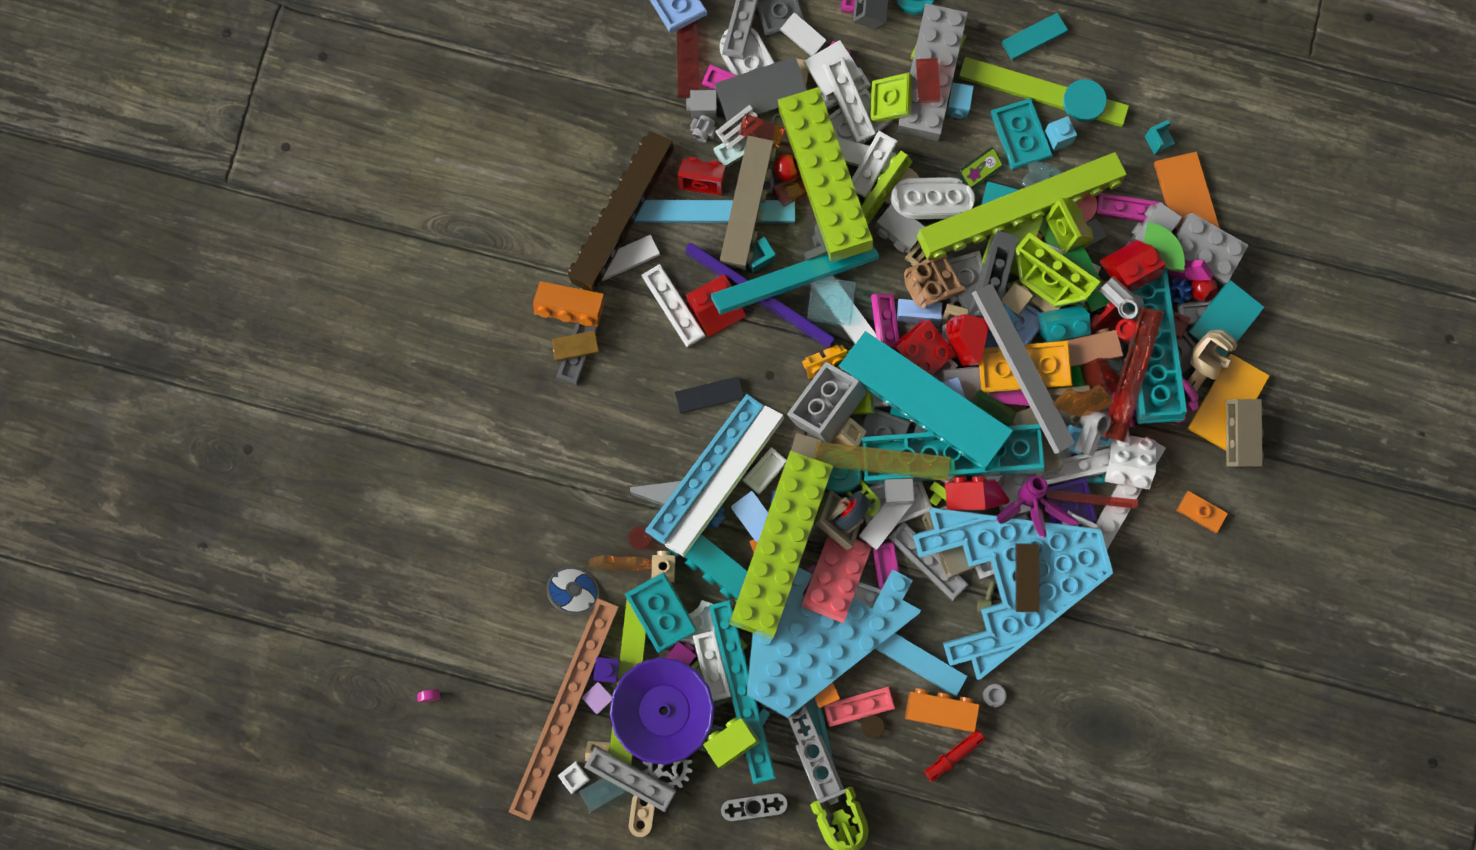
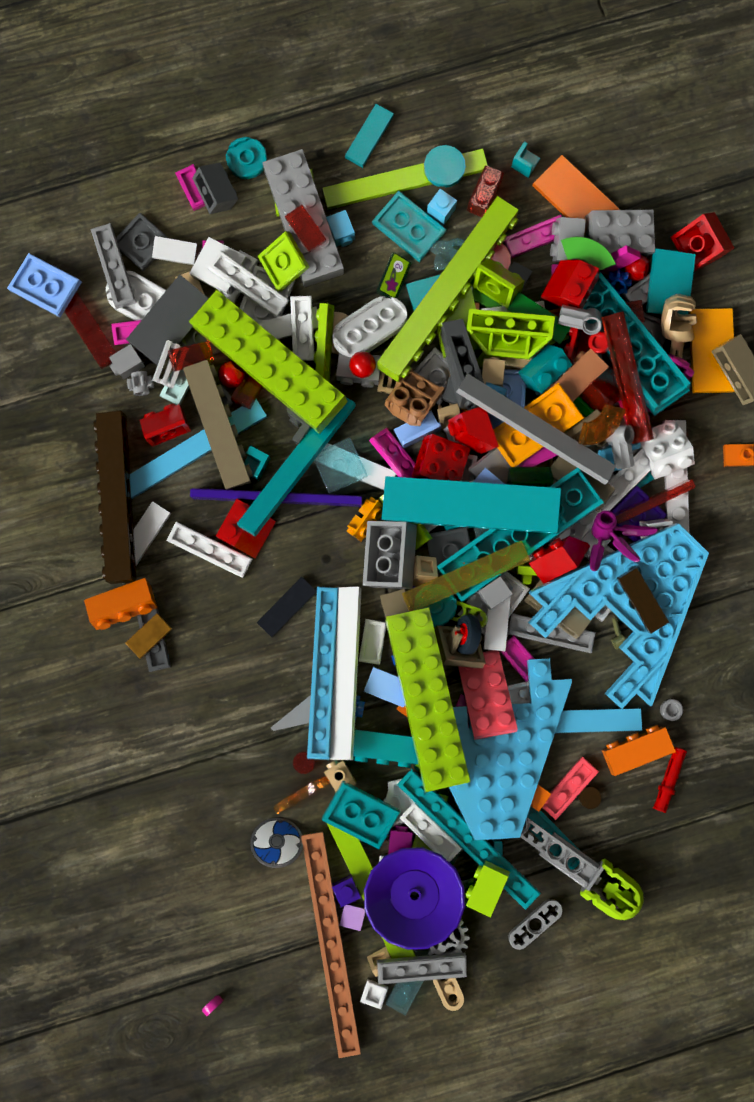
camera: 35 degrees left, 5 degrees up
none -> red piece [349,351,376,378]
none -> clear red brick [467,166,504,217]
none -> red slope [671,212,734,272]

